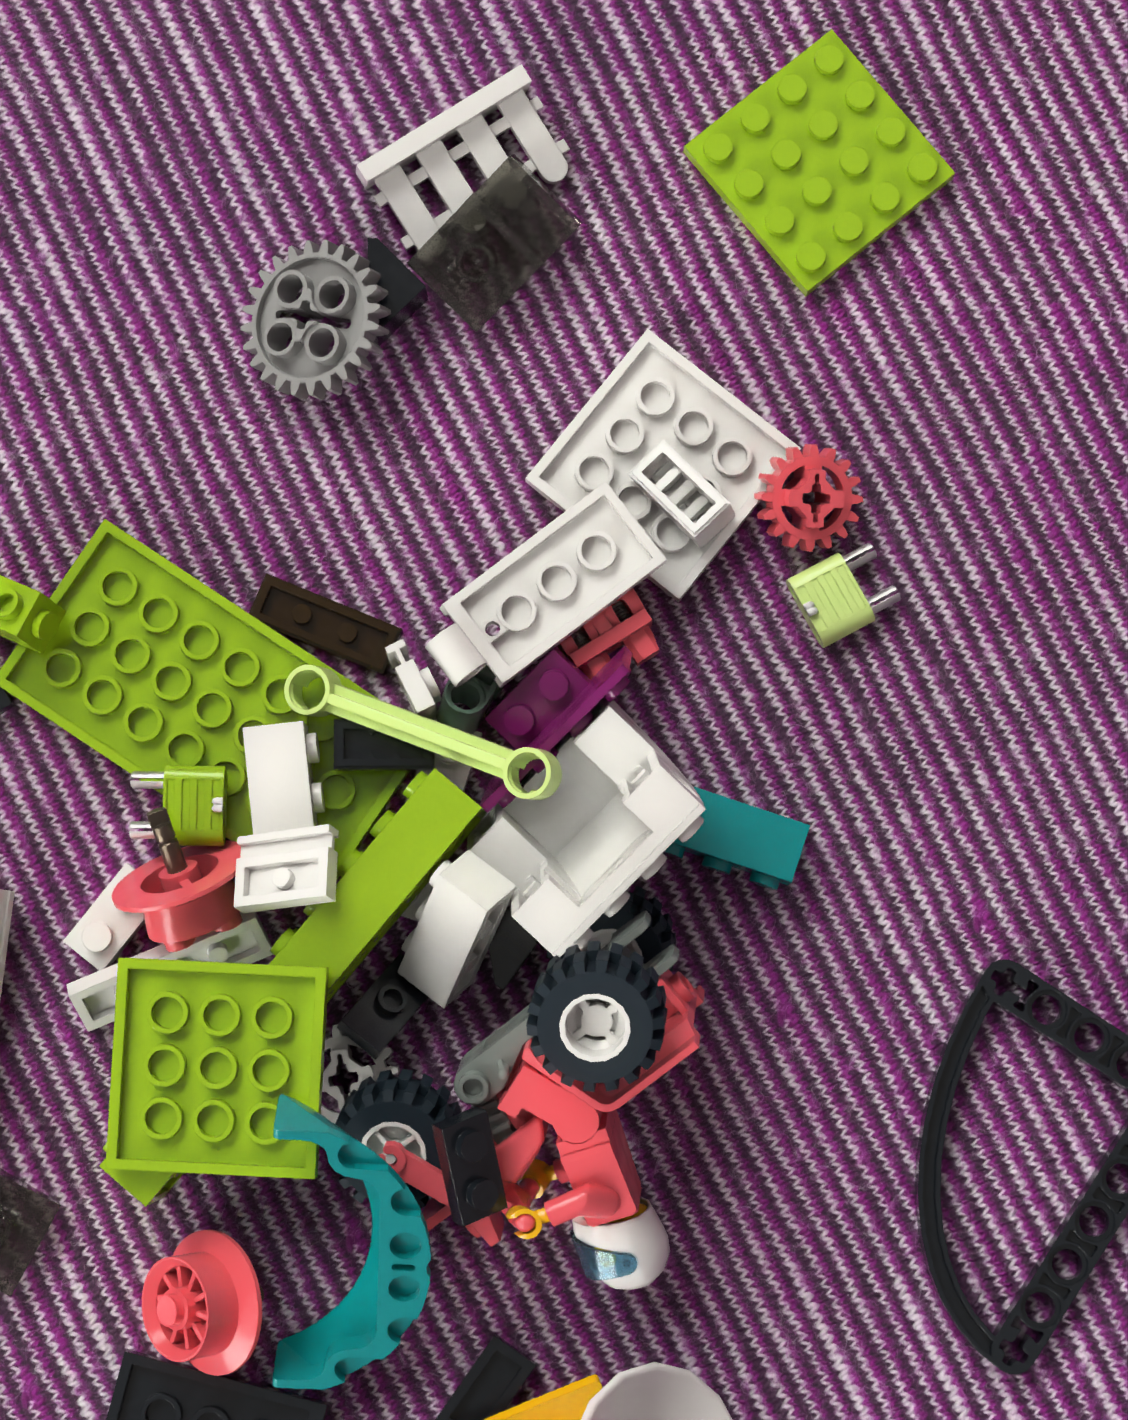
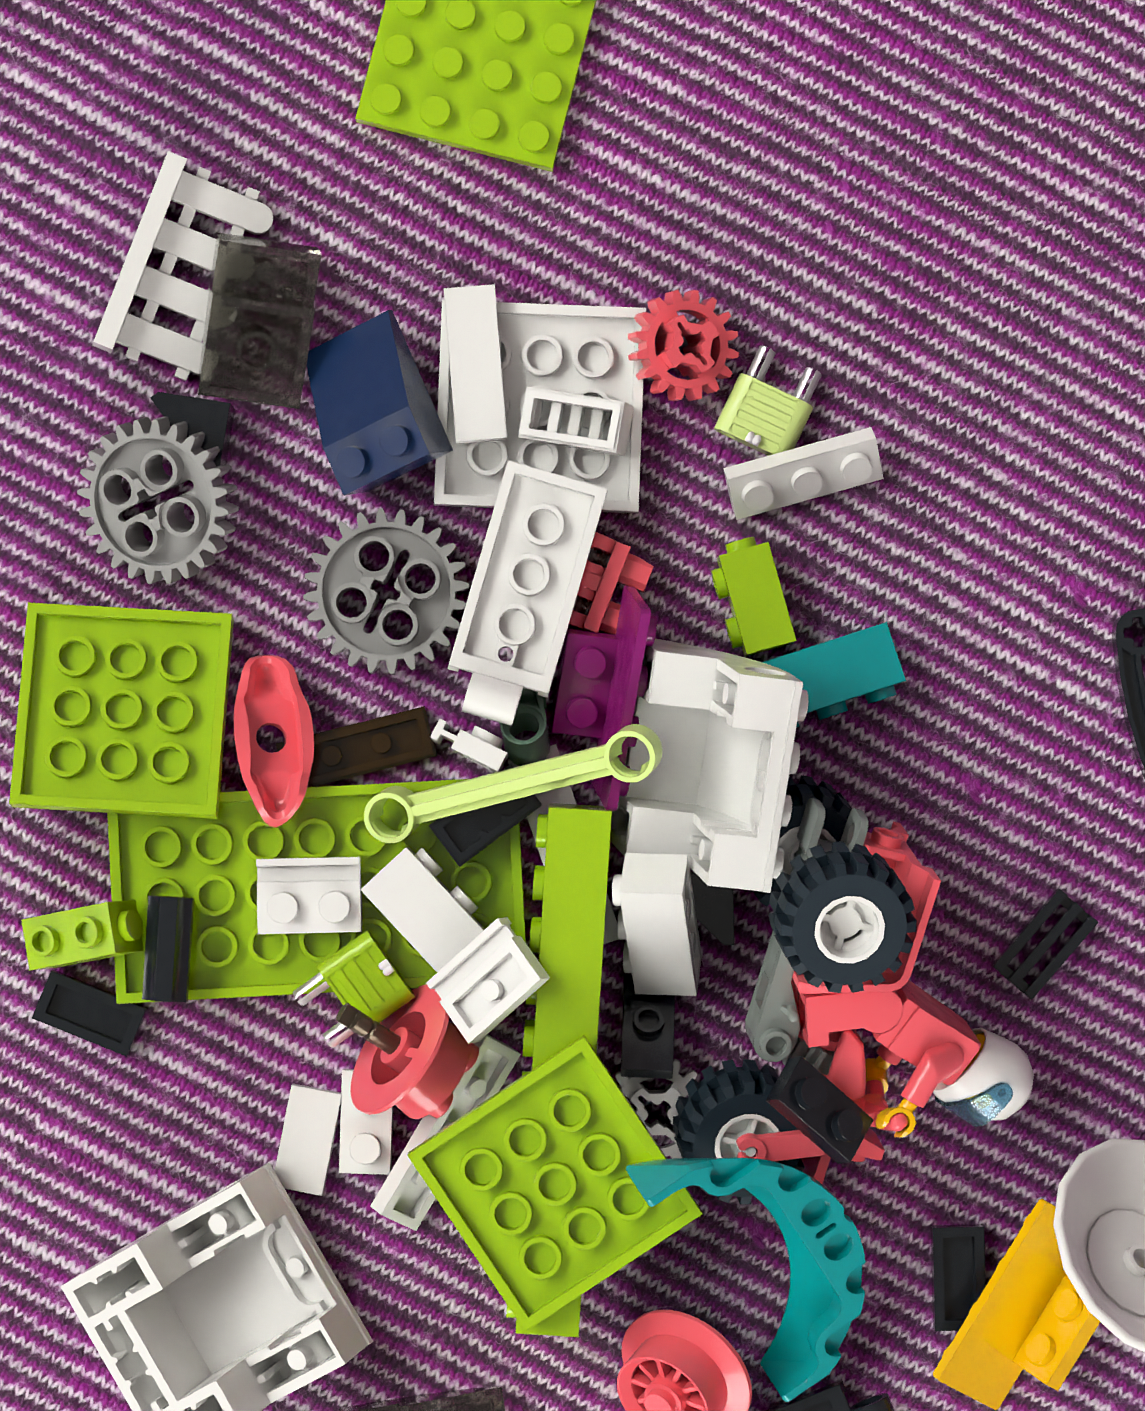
camera: 35 degrees left, 5 degrees up
none -> lime plate [9,602,234,819]
none -> black axle [142,895,194,1002]
none -> coral piece [234,655,314,828]
none -> white plate [256,857,362,934]
none -> white tile [275,1083,342,1196]
none -> light grey gear [303,508,470,675]
none -> dark blue slope [304,310,453,495]
none -> white tile [443,284,507,444]
none -> lime brick [711,537,796,657]
none -> white plate [723,427,884,520]
none -> black tile [991,888,1098,1000]

